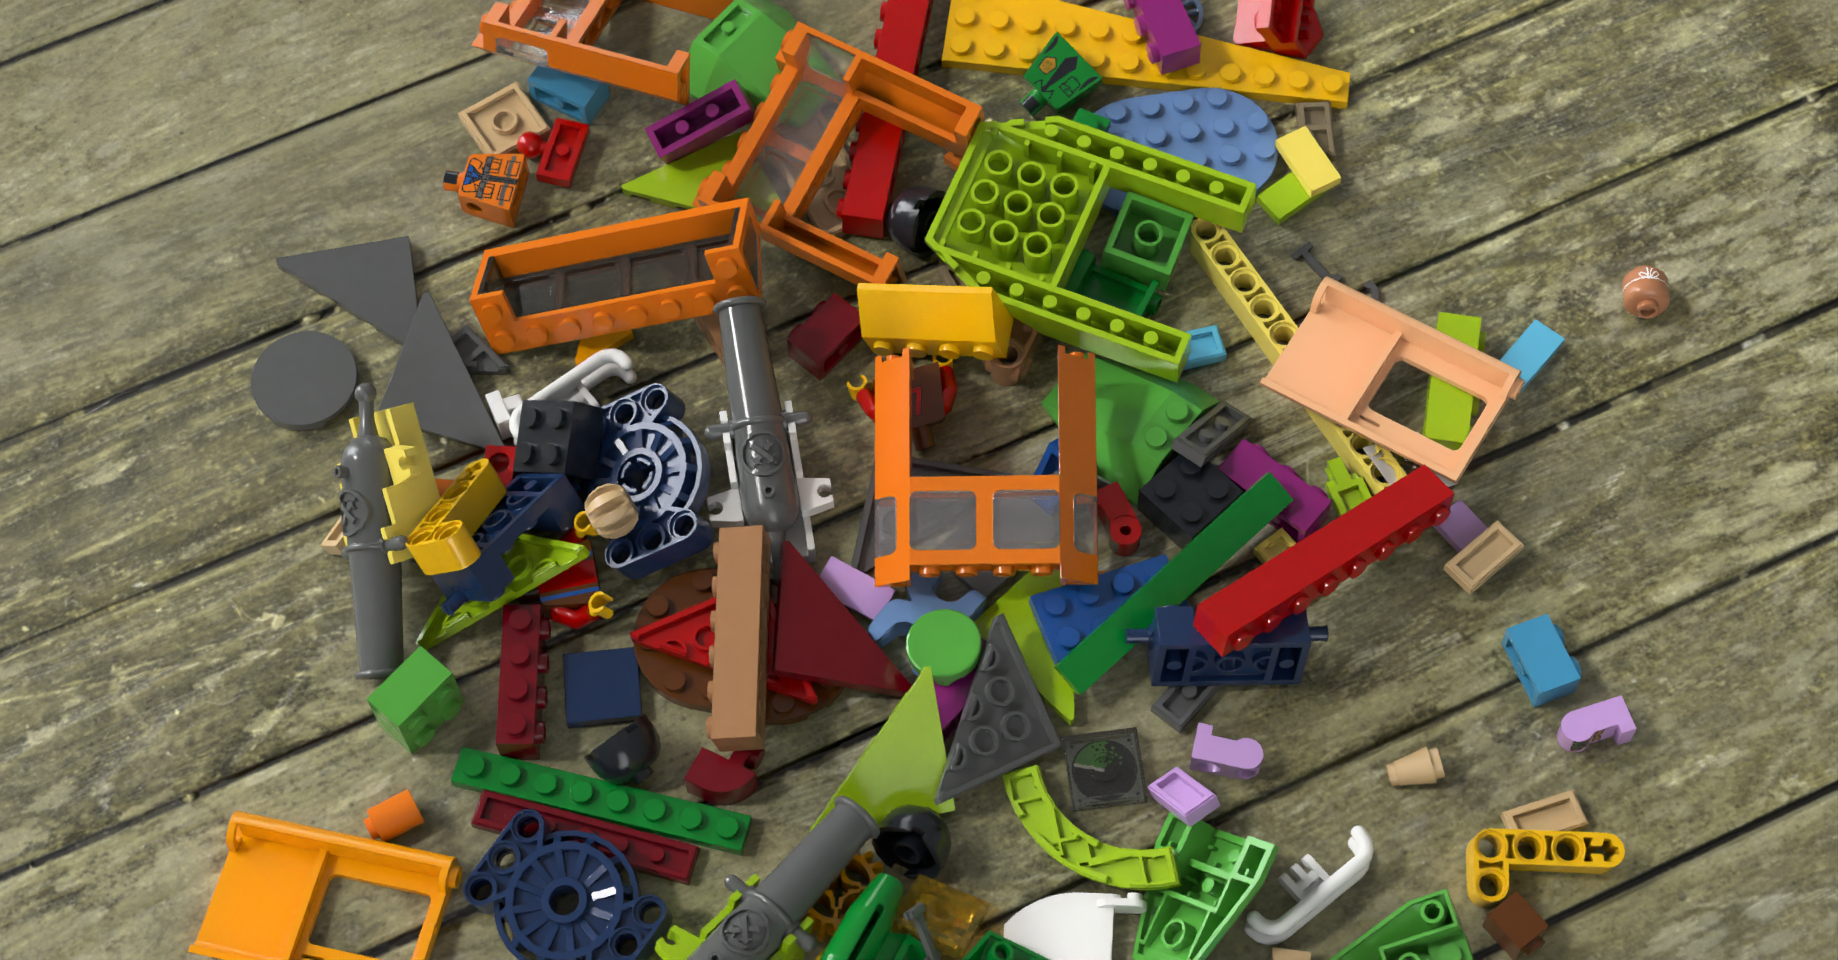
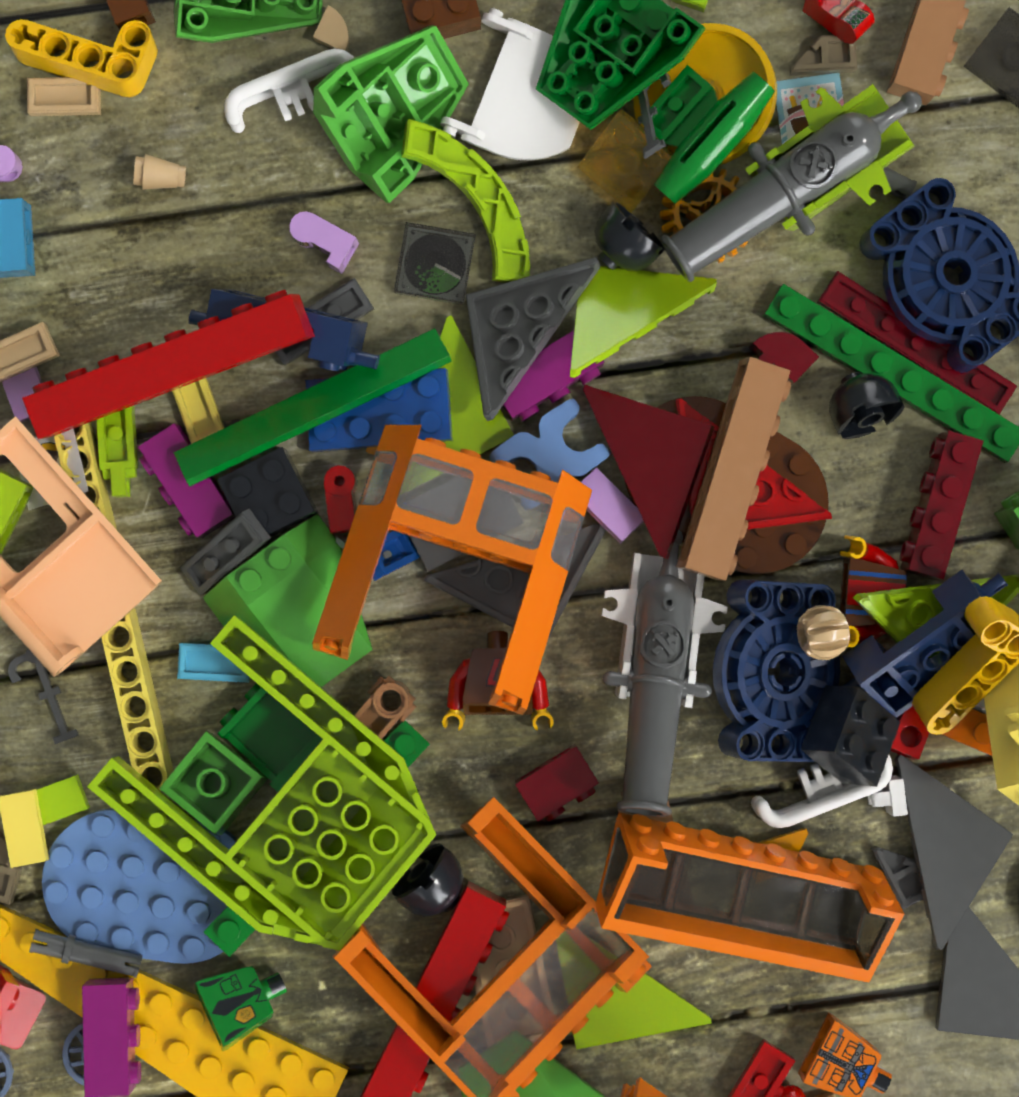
camera: 165 degrees left, 25 degrees up
dark blue tile [563,647,642,729] -> none
magenta brick [645,79,755,164] -> none
yellow slope [857,283,1014,361] -> none
bright green tile [906,609,983,686] -> none
lavender tile [1147,767,1221,827] -> none
none -> dark grey pin [29,929,143,978]

